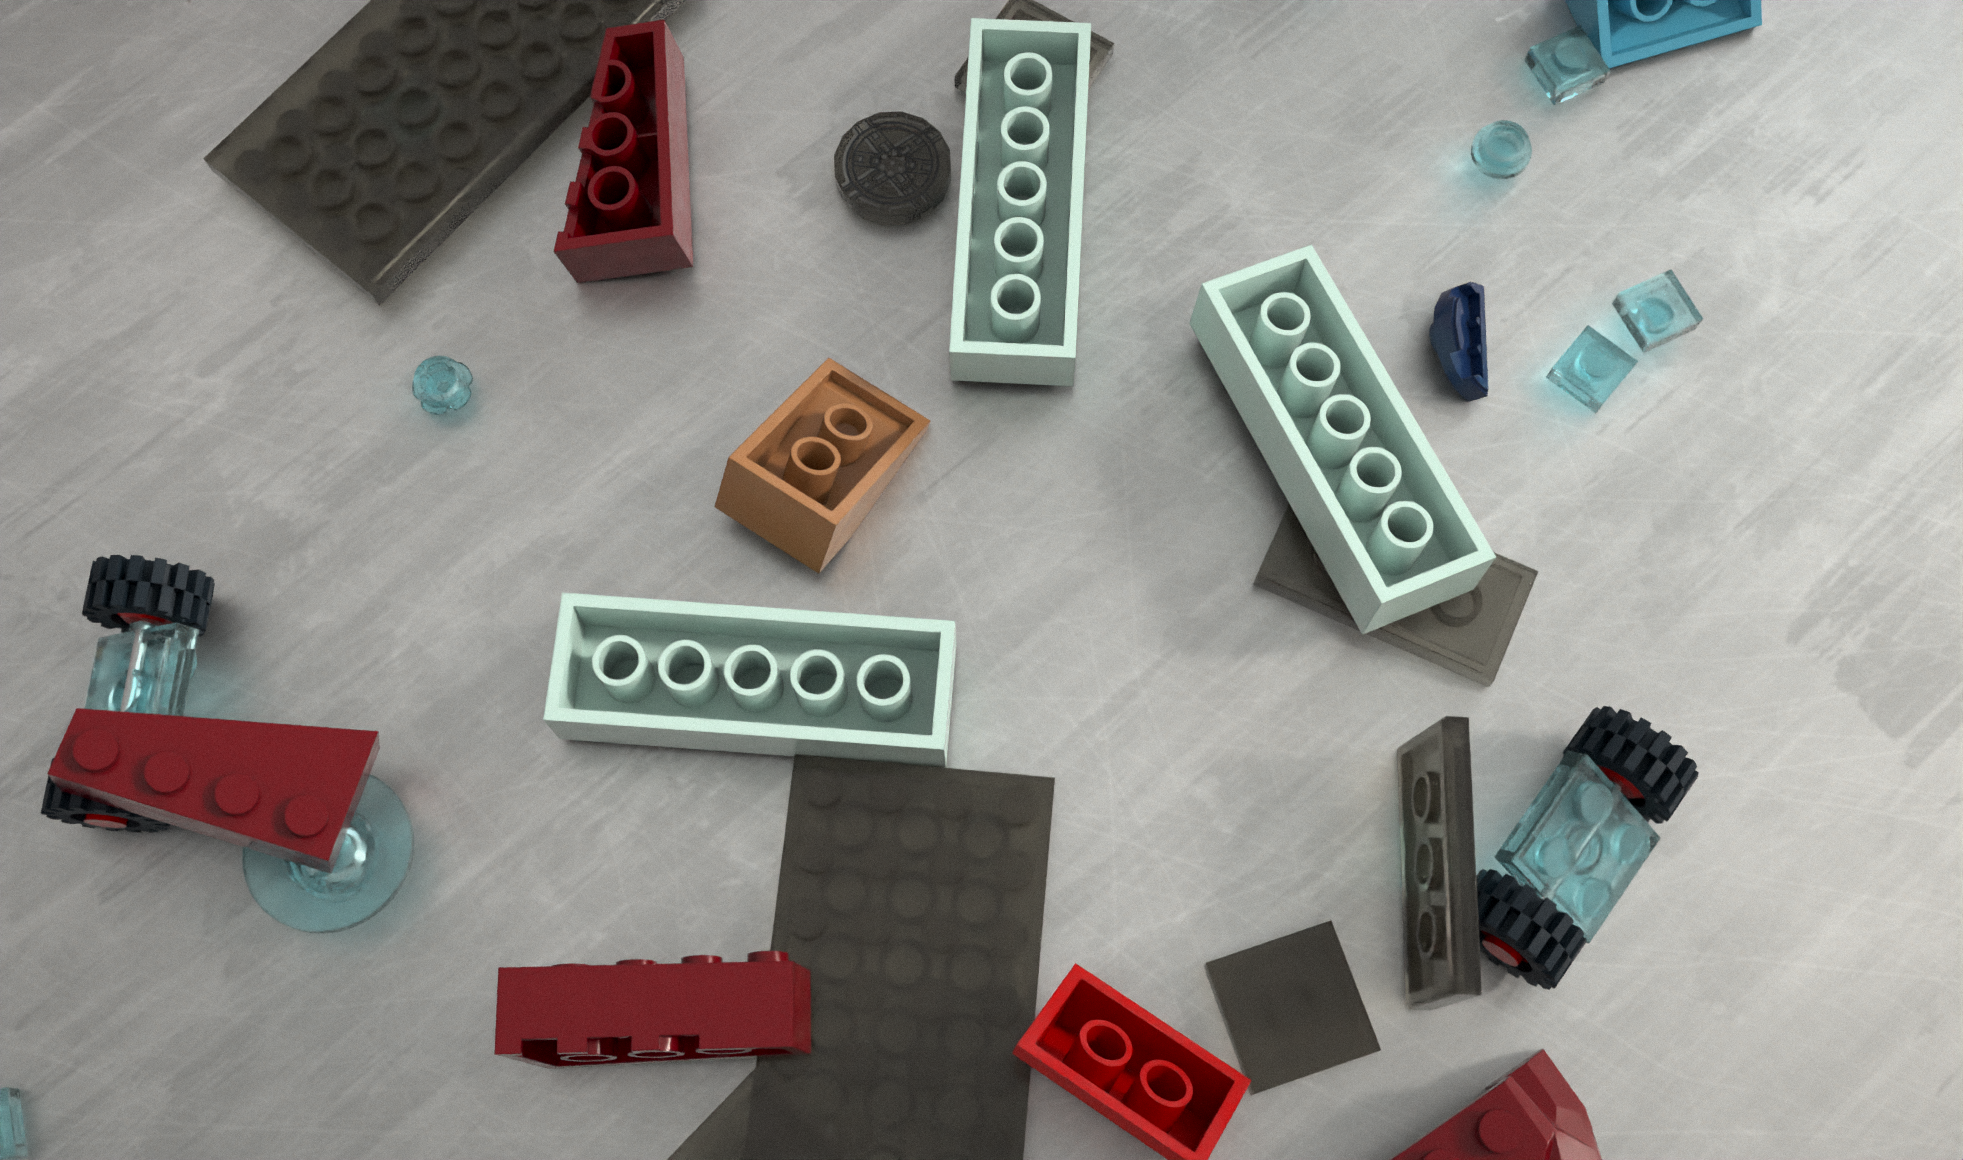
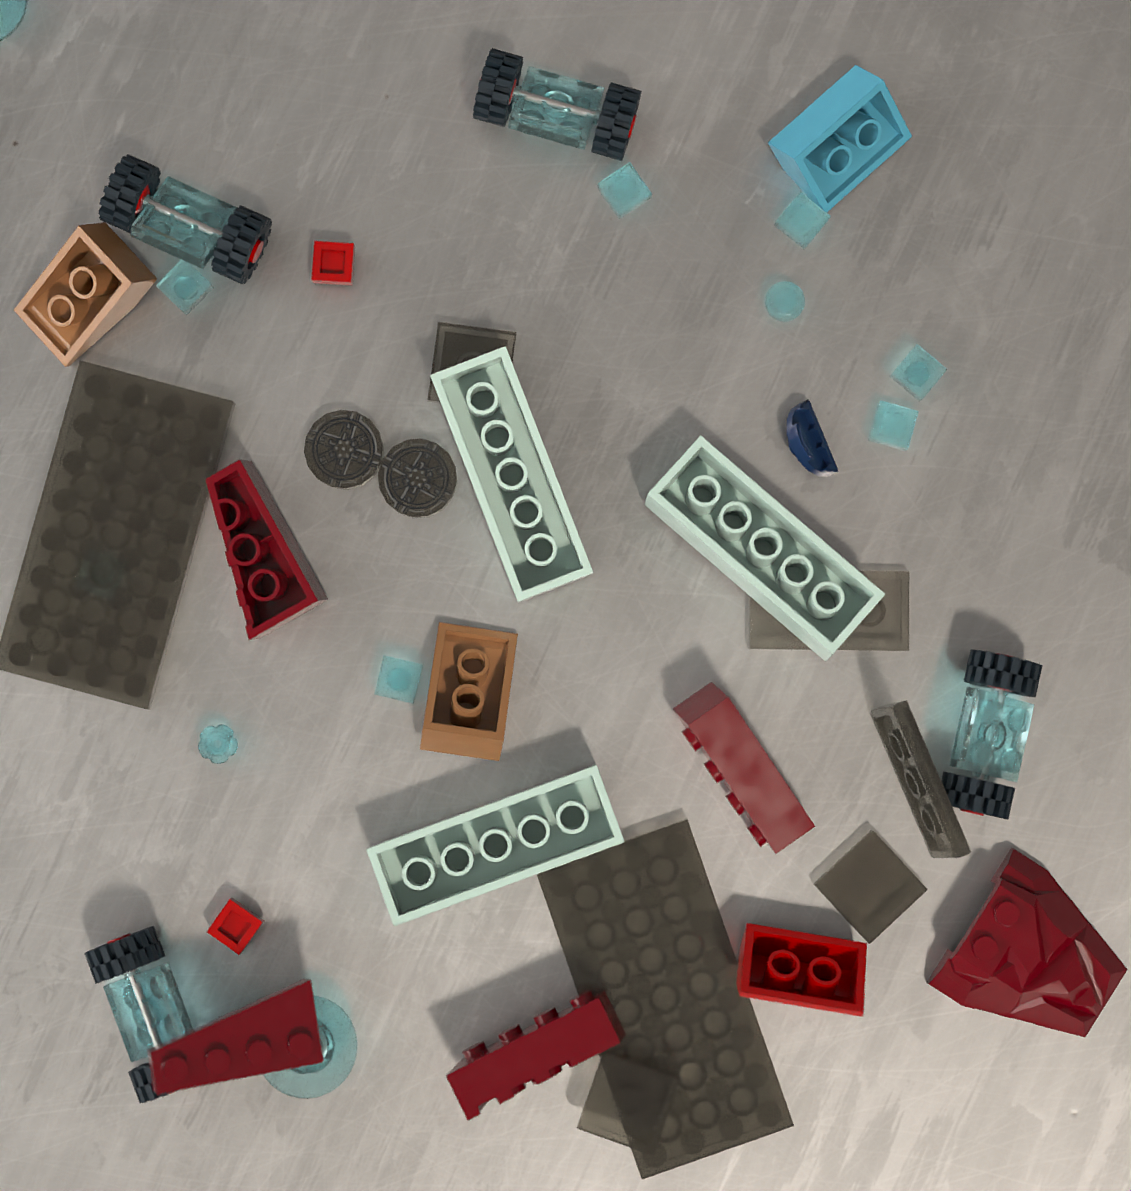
camera: 30 degrees left, 15 degrees up
none -> red plate [207,898,265,955]
none -> clear smoke tile [304,410,384,490]
none -> clear light blue plate [374,655,424,704]
none -> dark red wedge [673,682,815,854]

